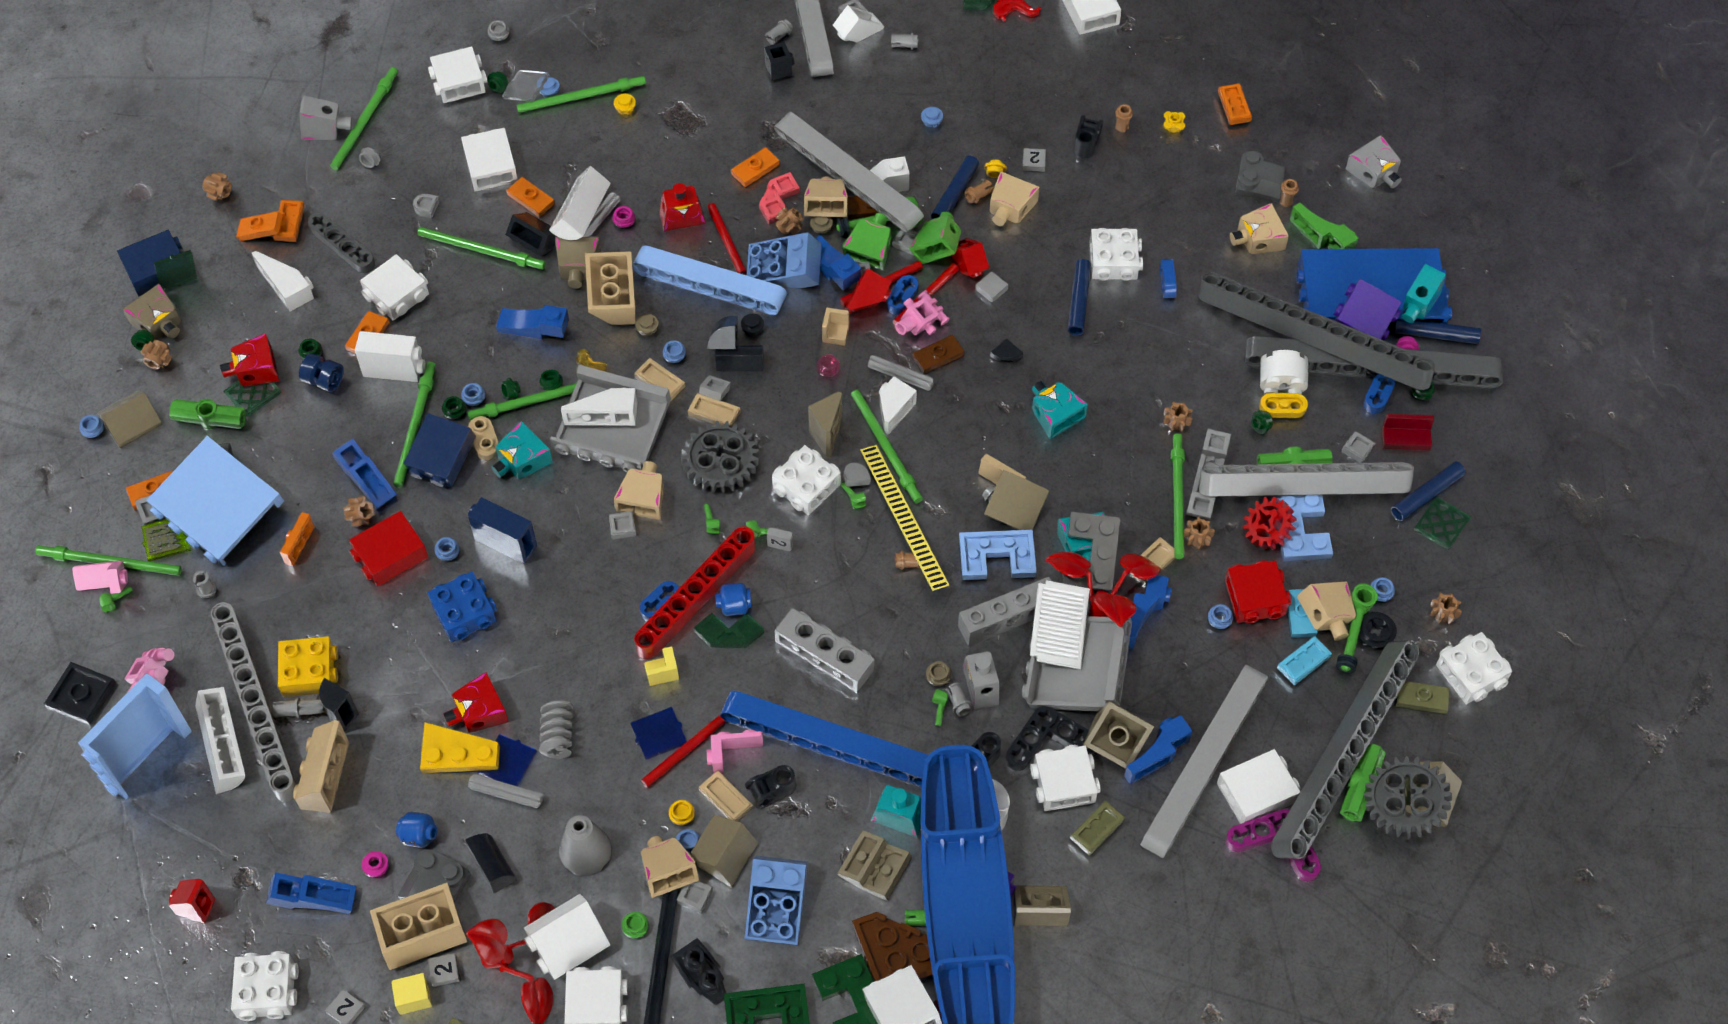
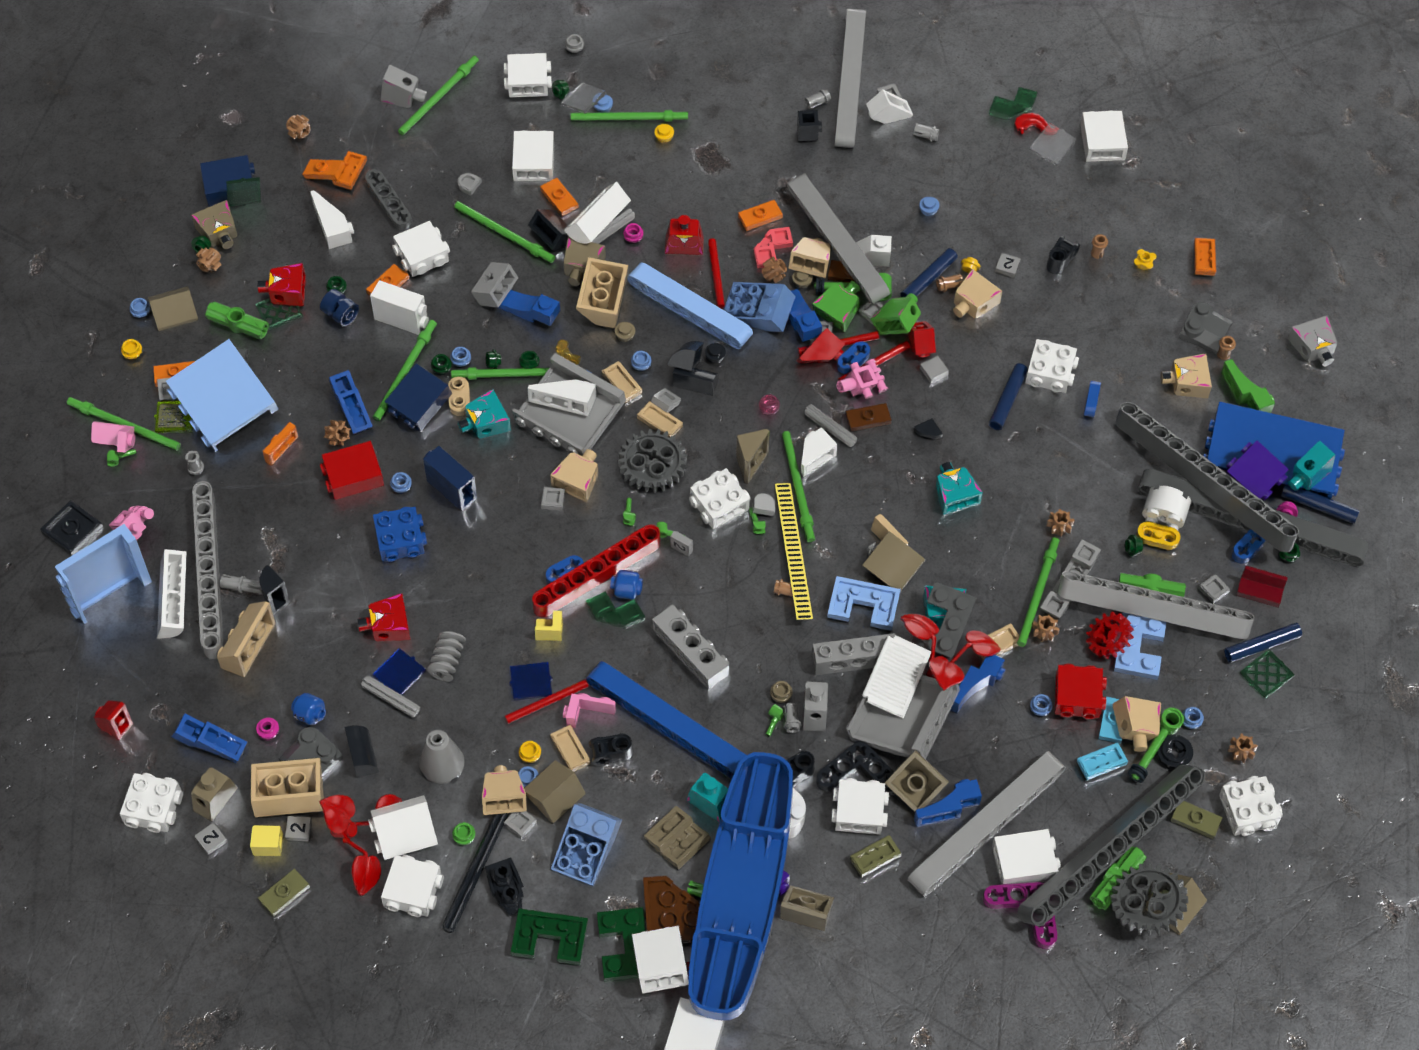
camera: 15 degrees right, 0 degrees up
yellow brick [278,636,338,697] -> none
light grey plate [359,147,380,168] -> none
yellow wing [420,722,500,773] -> none
tan panel [822,308,849,346] -> none
none -> yellow plate [121,339,142,359]
none -> dark tan torso [191,767,238,822]
none -> light grey brick [471,262,518,308]
none -> clear piece [1030,123,1076,166]

